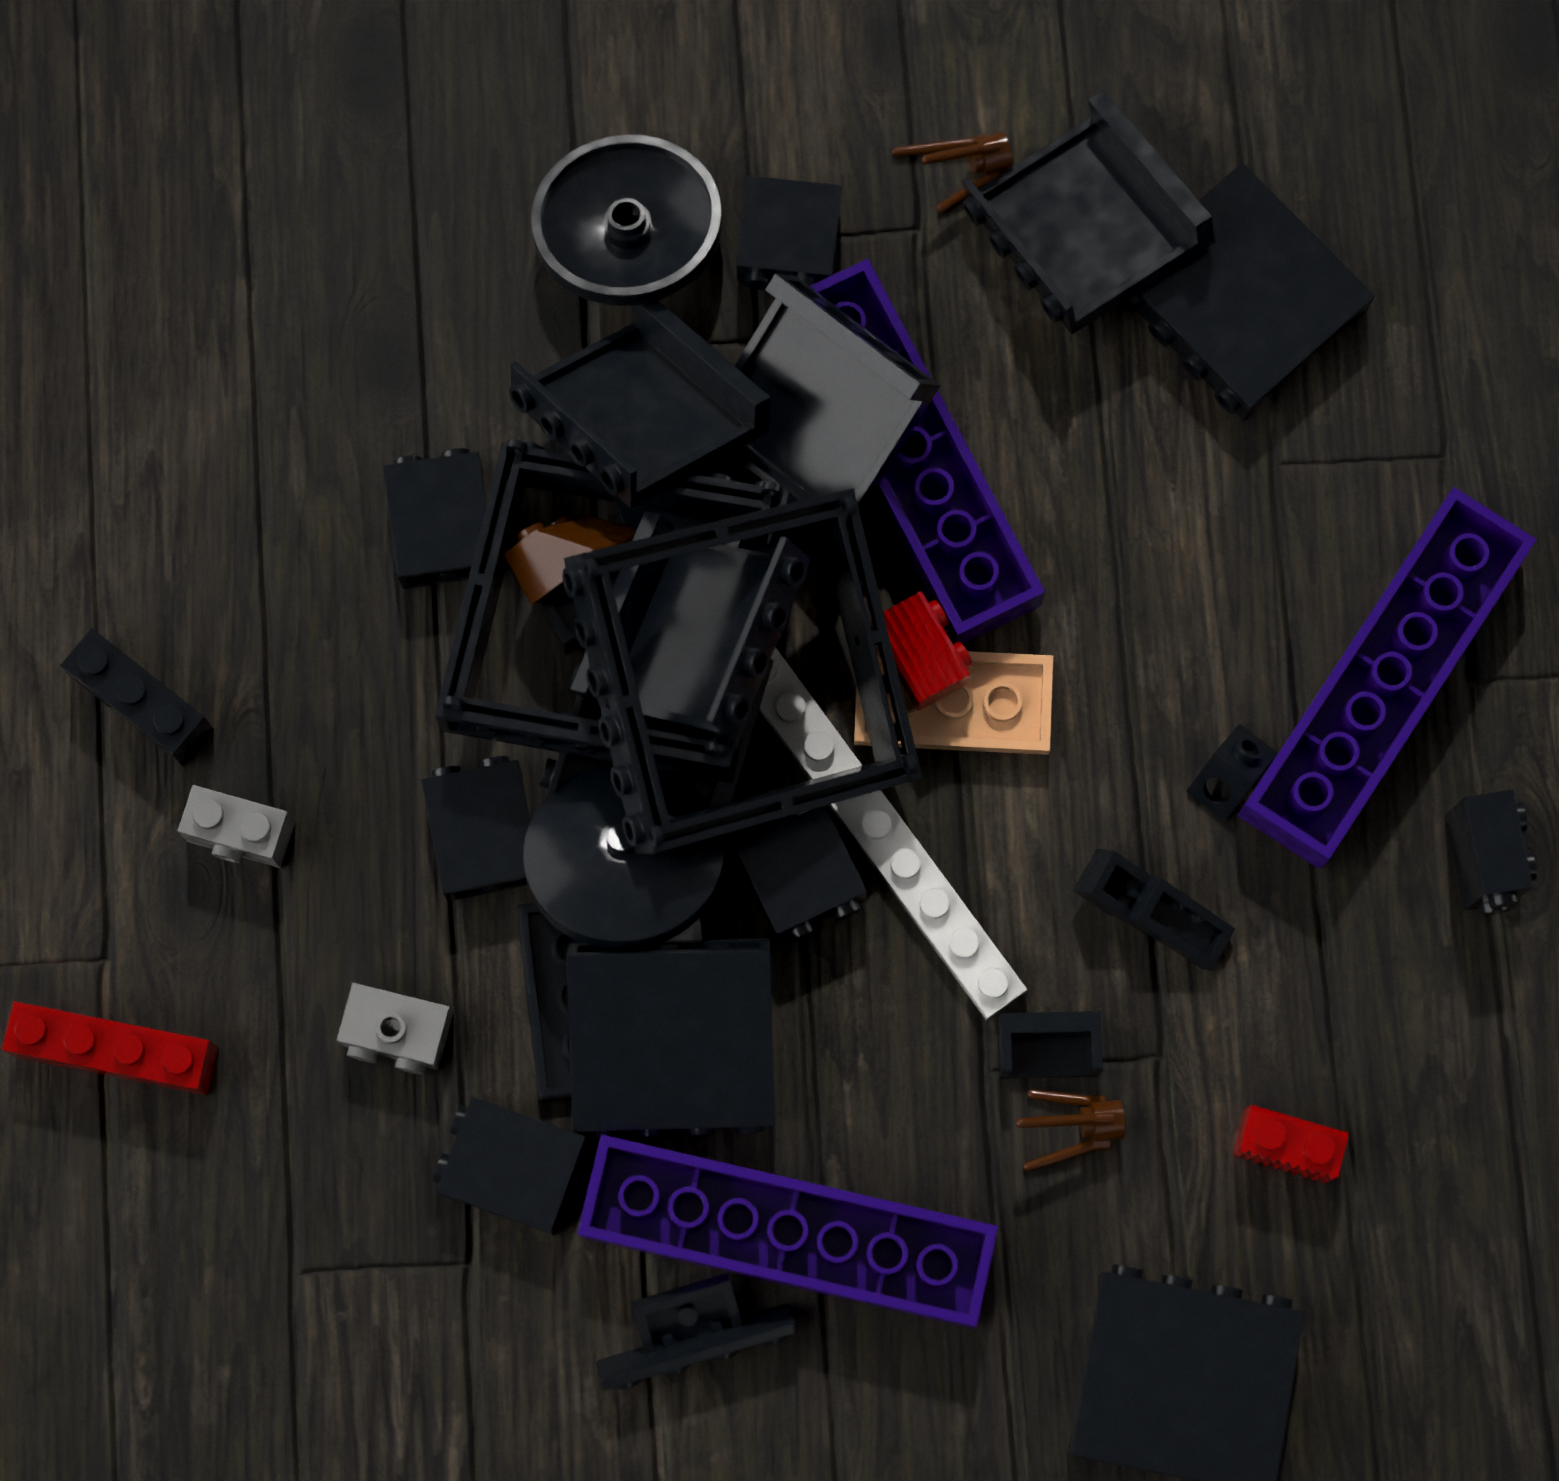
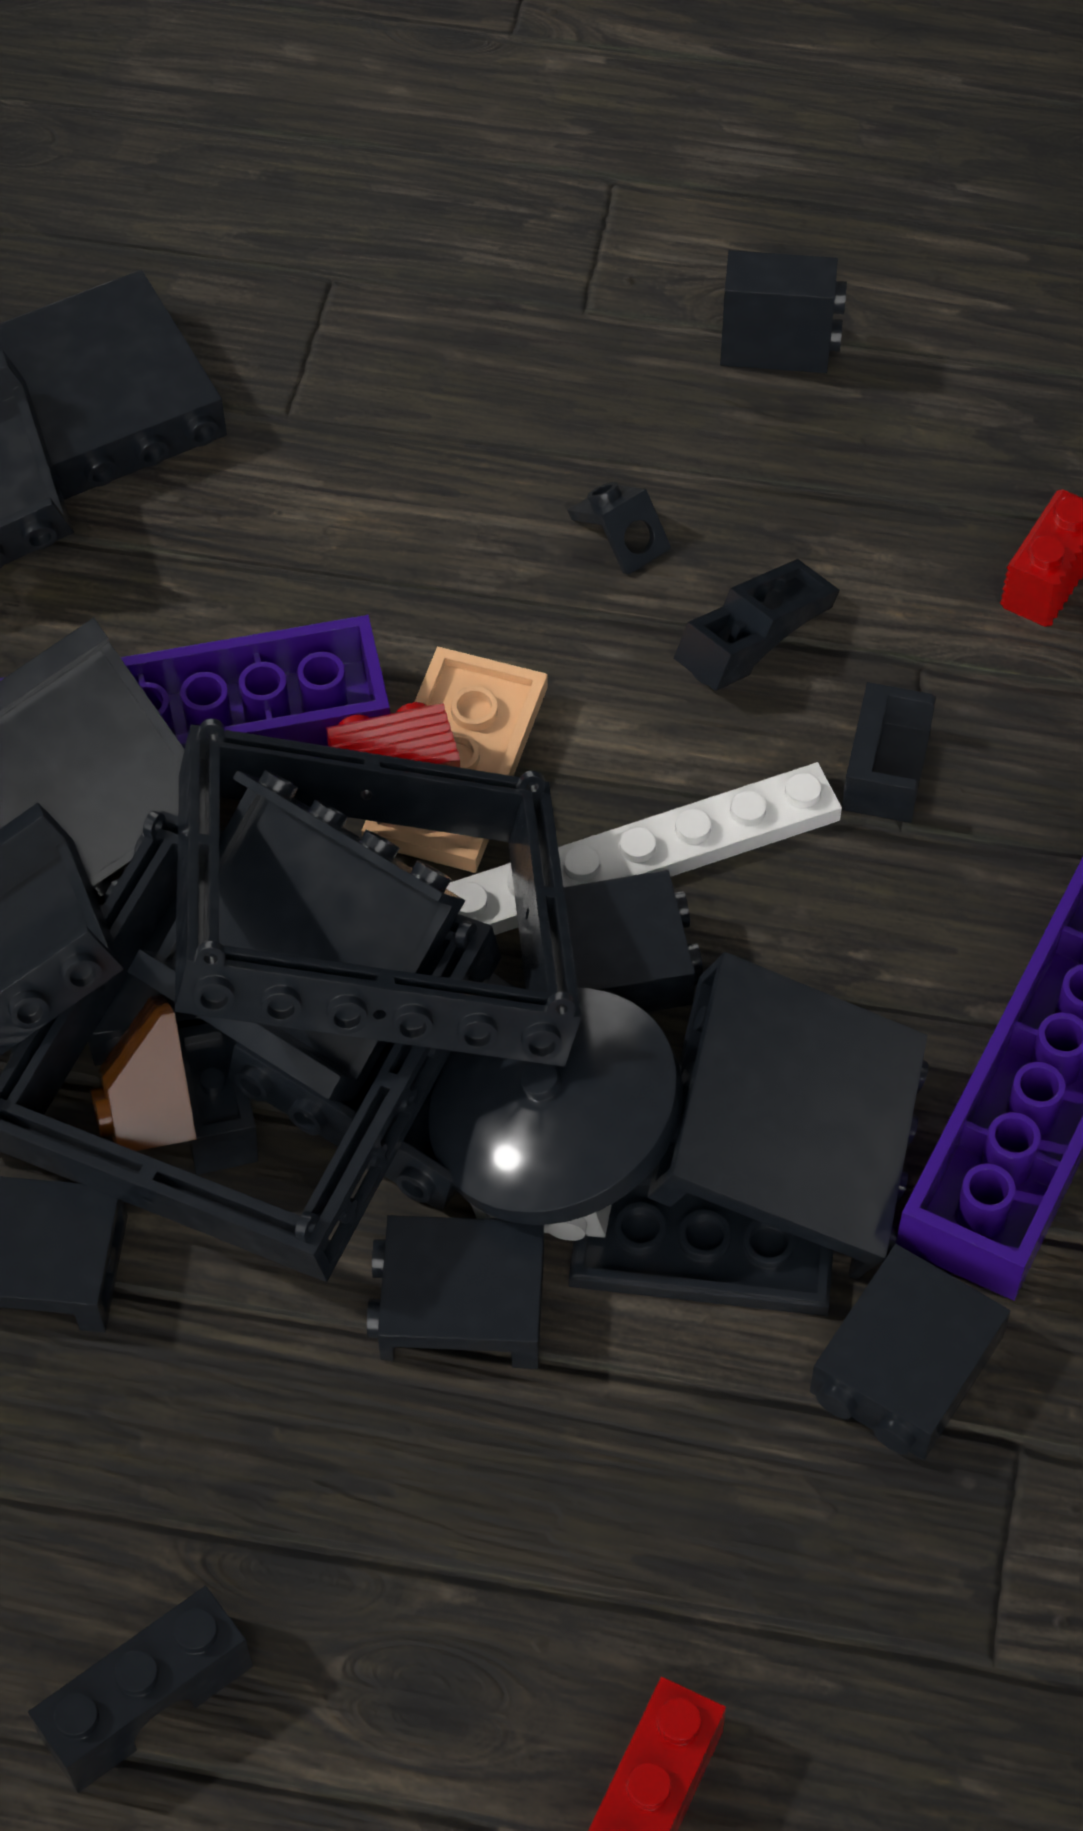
camera: 75 degrees left, 20 degrees down
light grey brick [177,785,295,868] -> none
light grey brick [337,982,454,1075] -> none
reddish brown plant [1016,1089,1125,1172] -> none
dark purple brick [1237,487,1537,869] -> none

